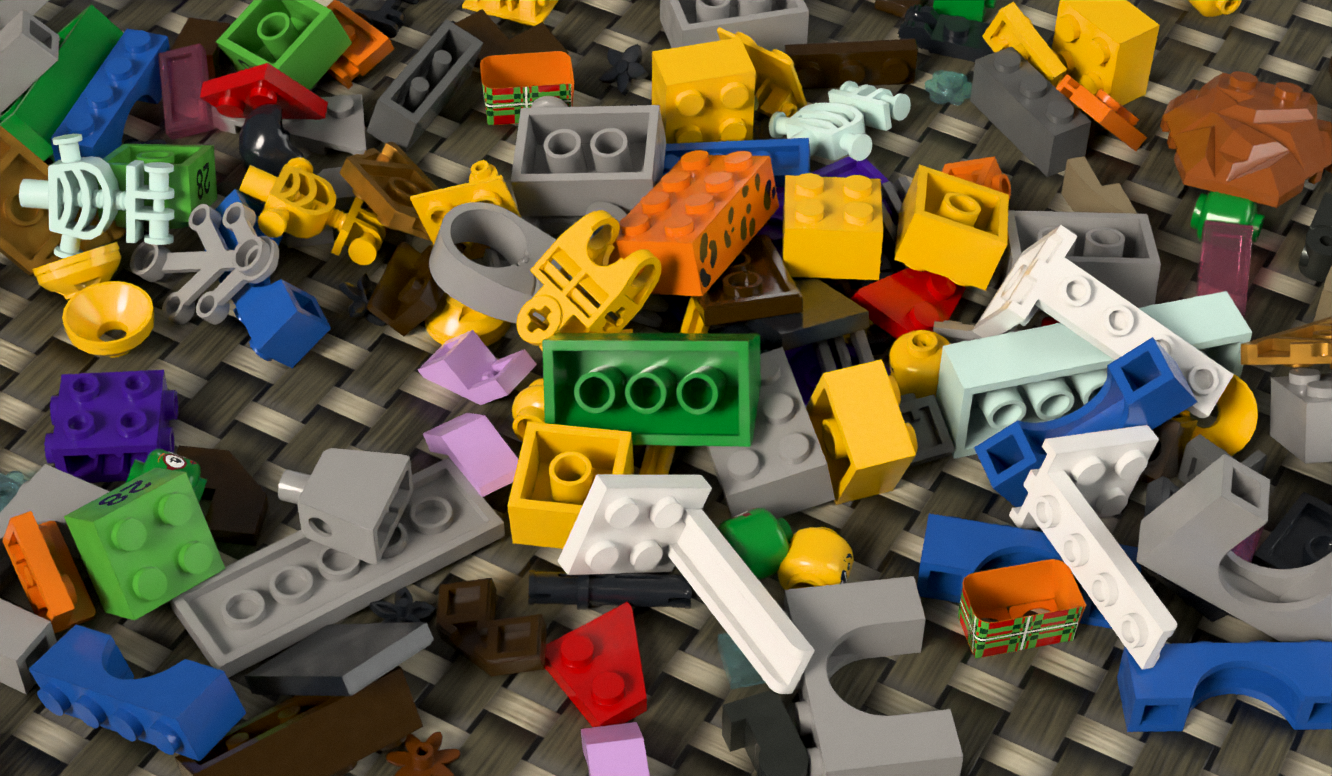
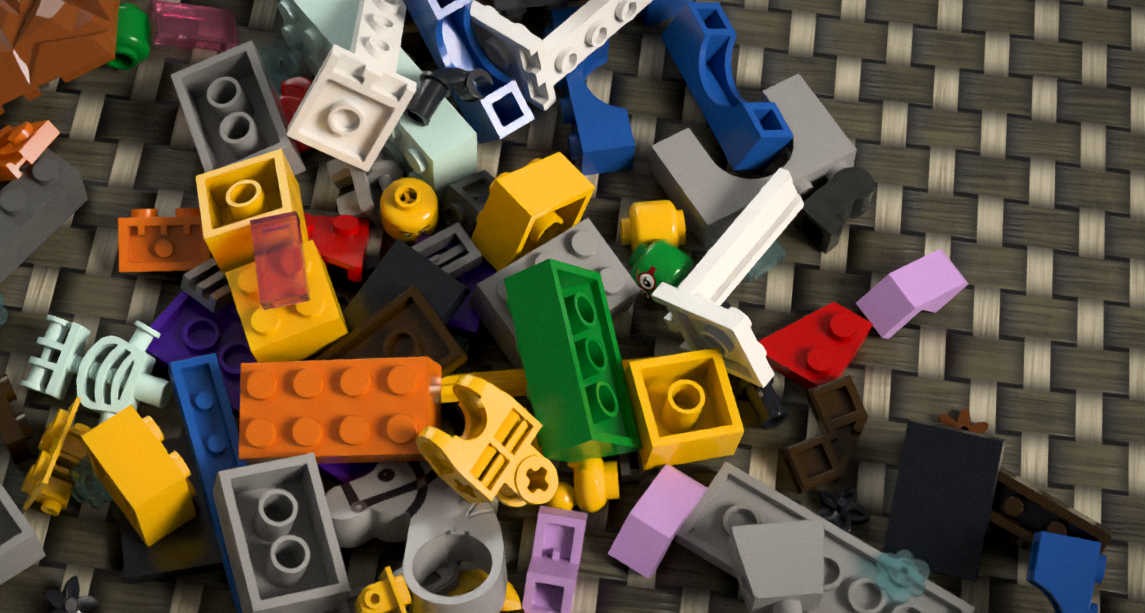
camera: 115 degrees left, 15 degrees up
piece [958,559,1086,658] -> none
dark tan slope [1061,156,1137,214] -> none
none -> clear pink tile [250,211,310,310]
none -> black piece [403,67,493,127]
none -> blue arch [661,2,794,170]
none -> clear light blue plant [875,550,930,603]

